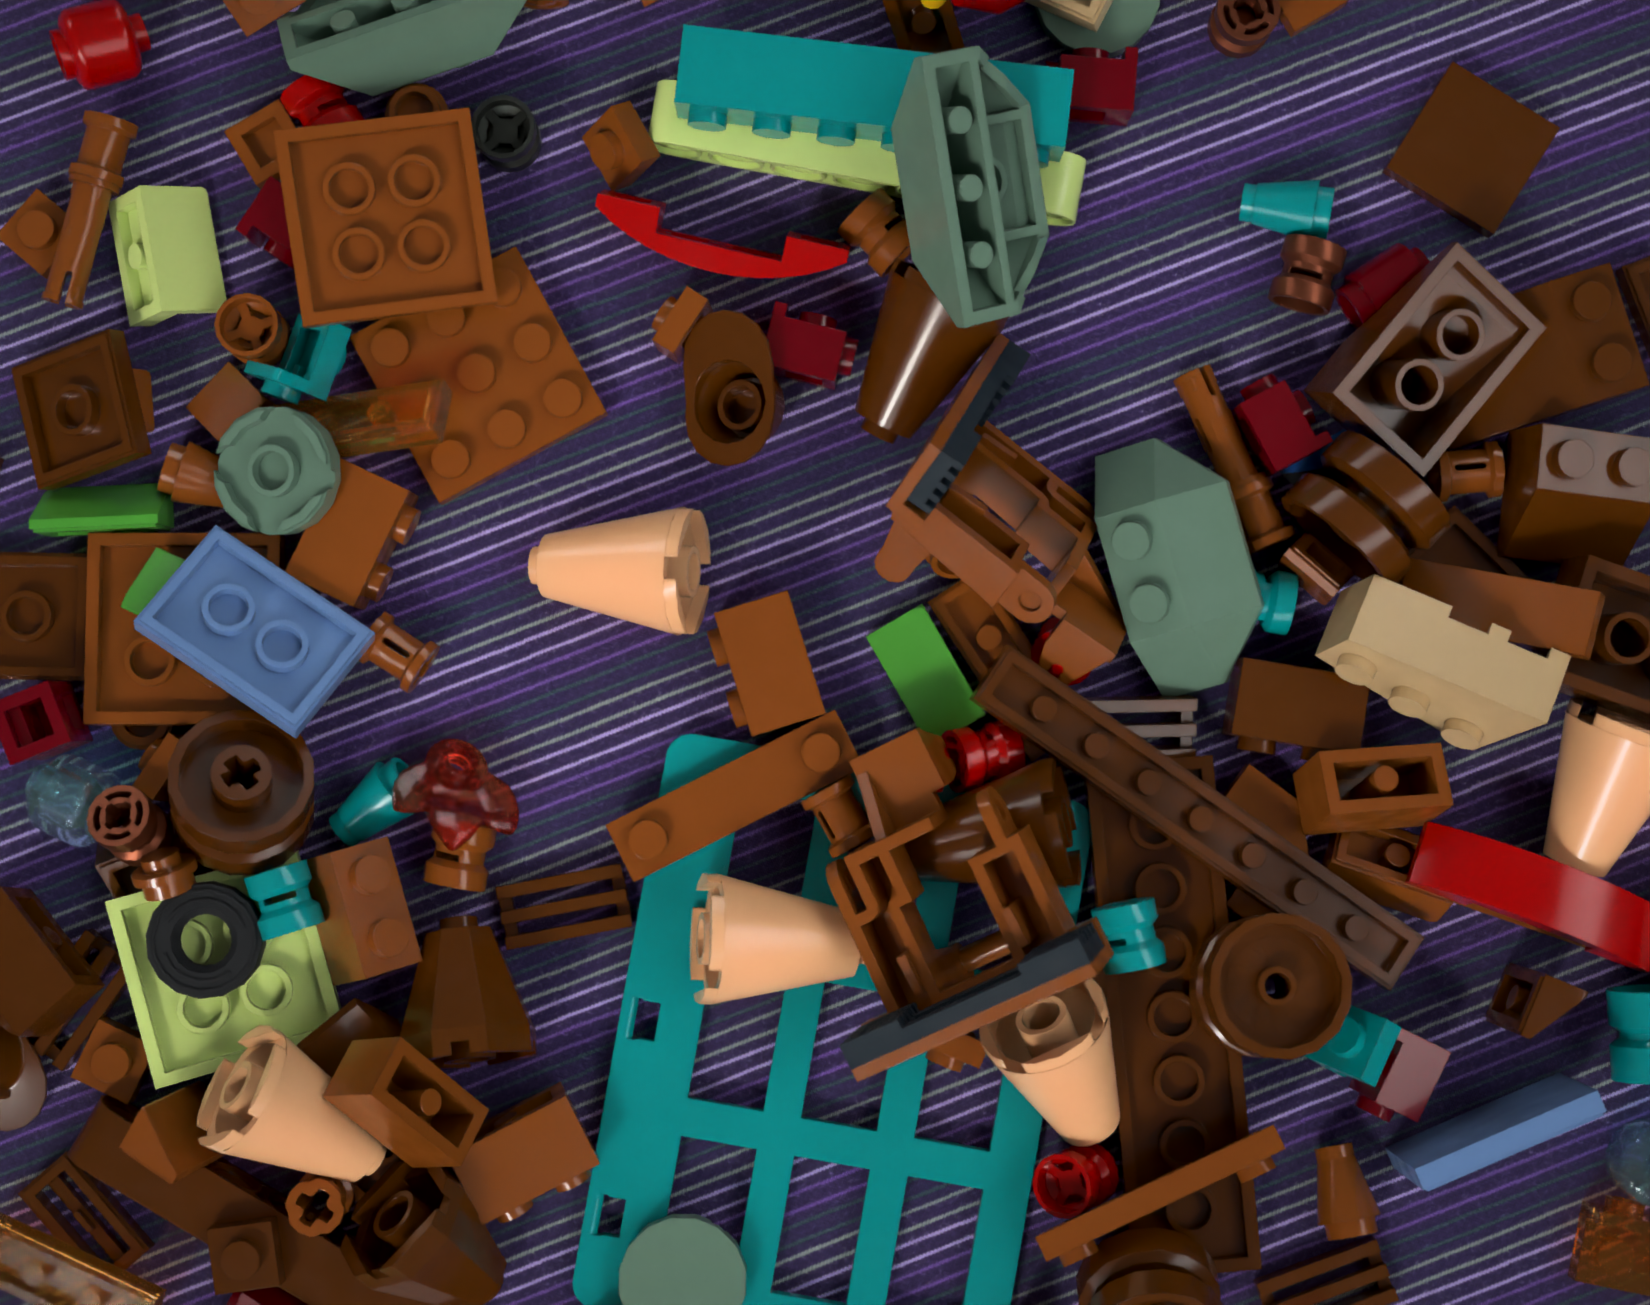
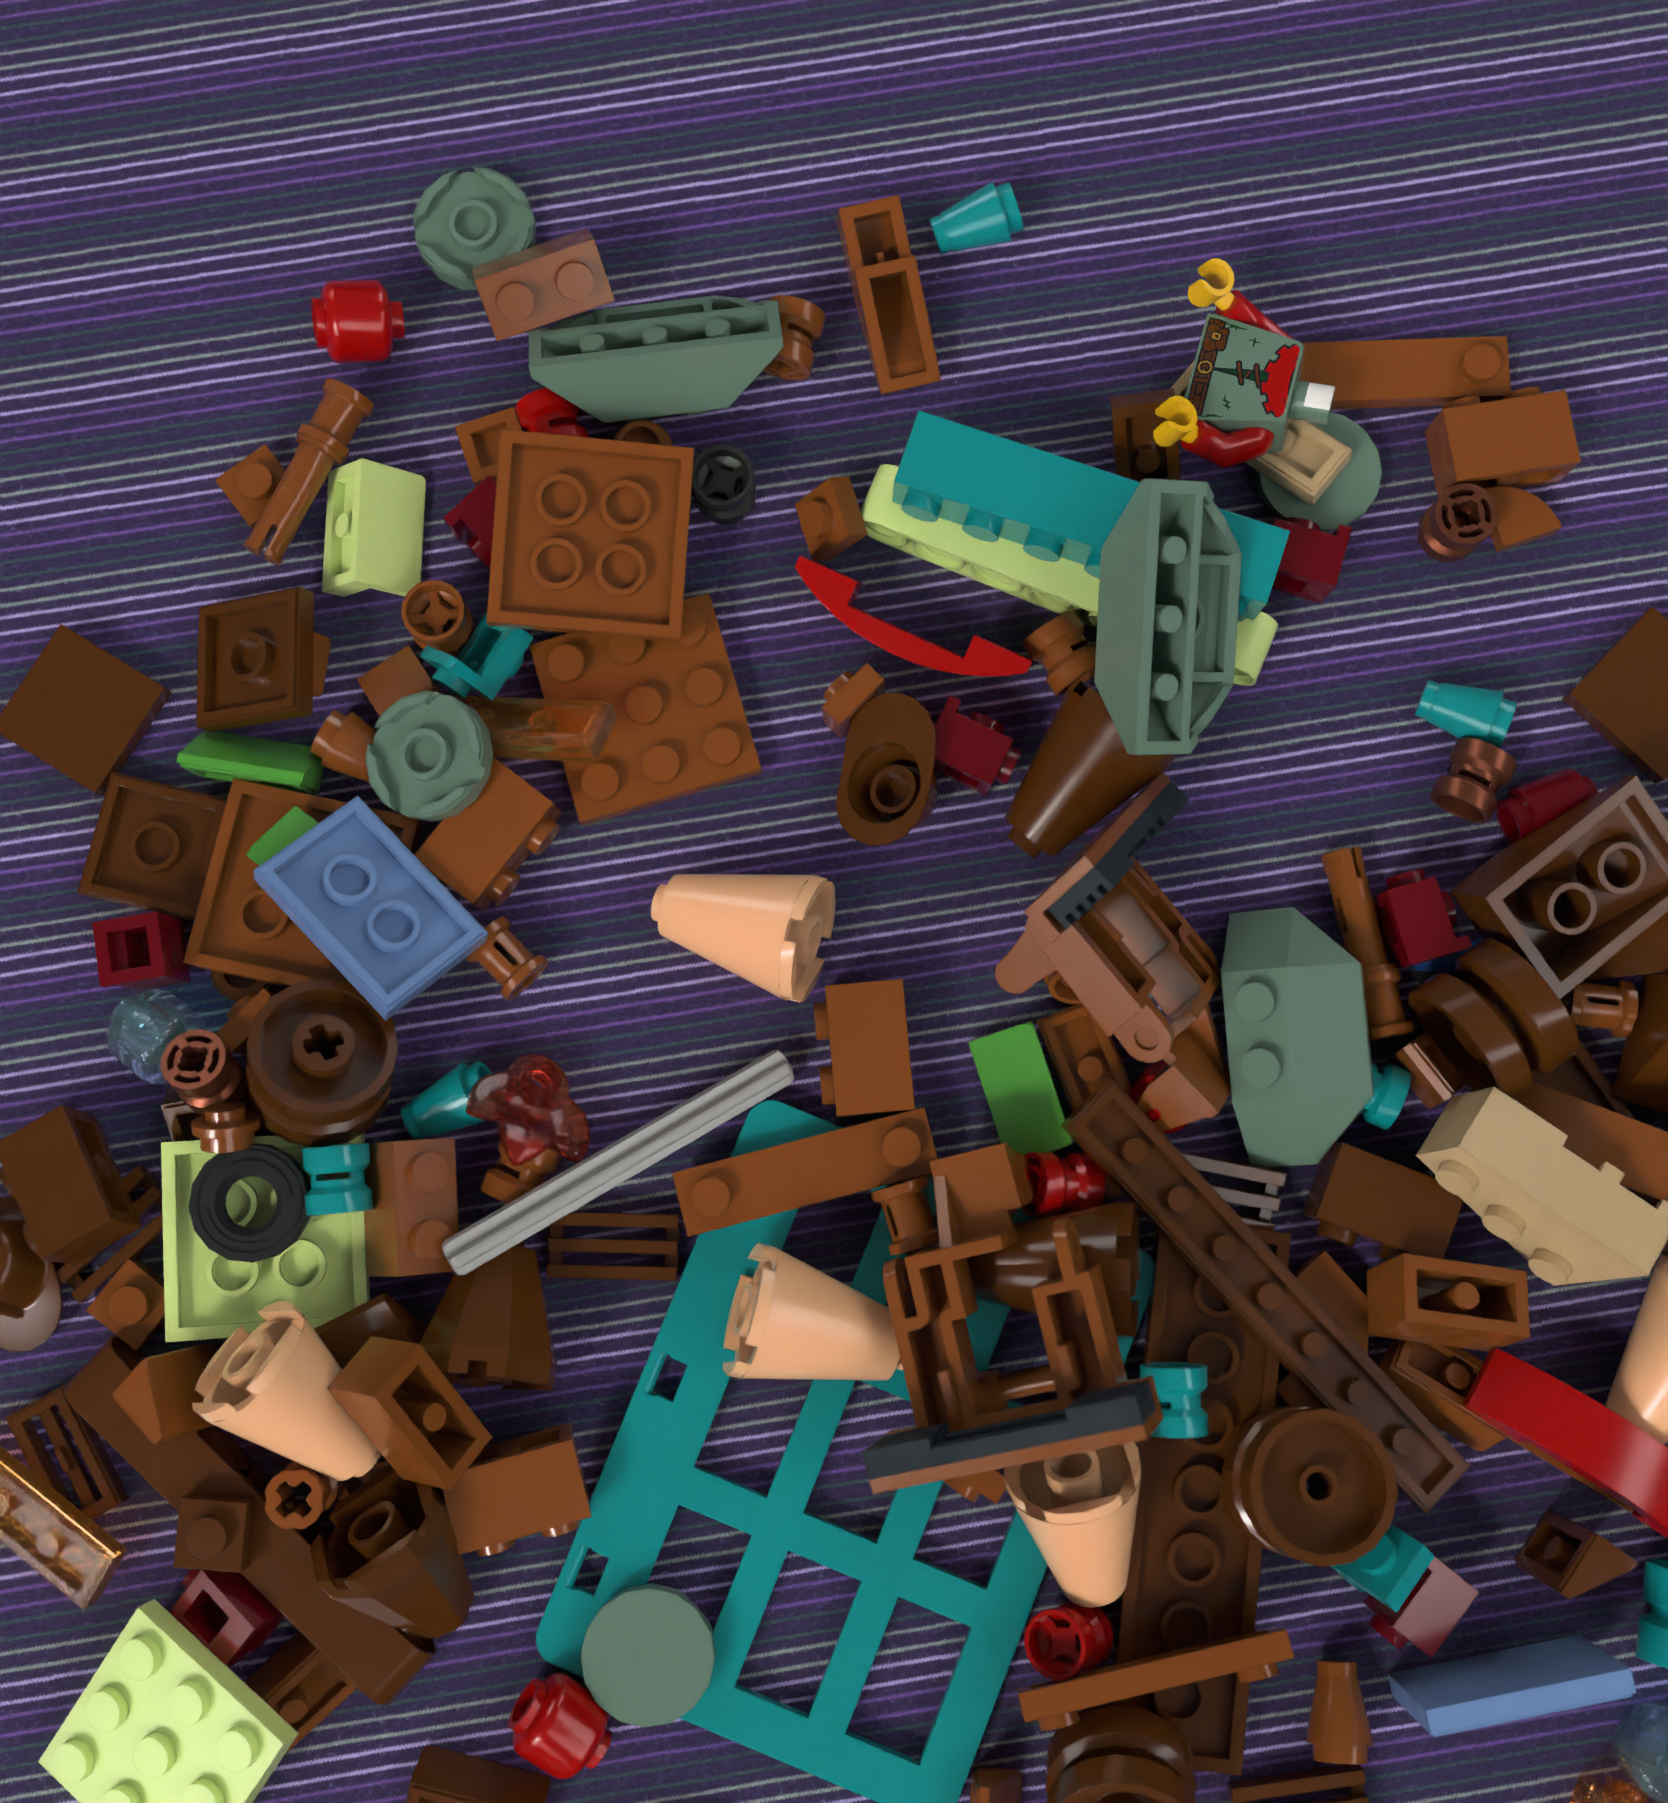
camera: 15 degrees right, 5 degrees down
none -> light grey axle [442,1050,794,1275]

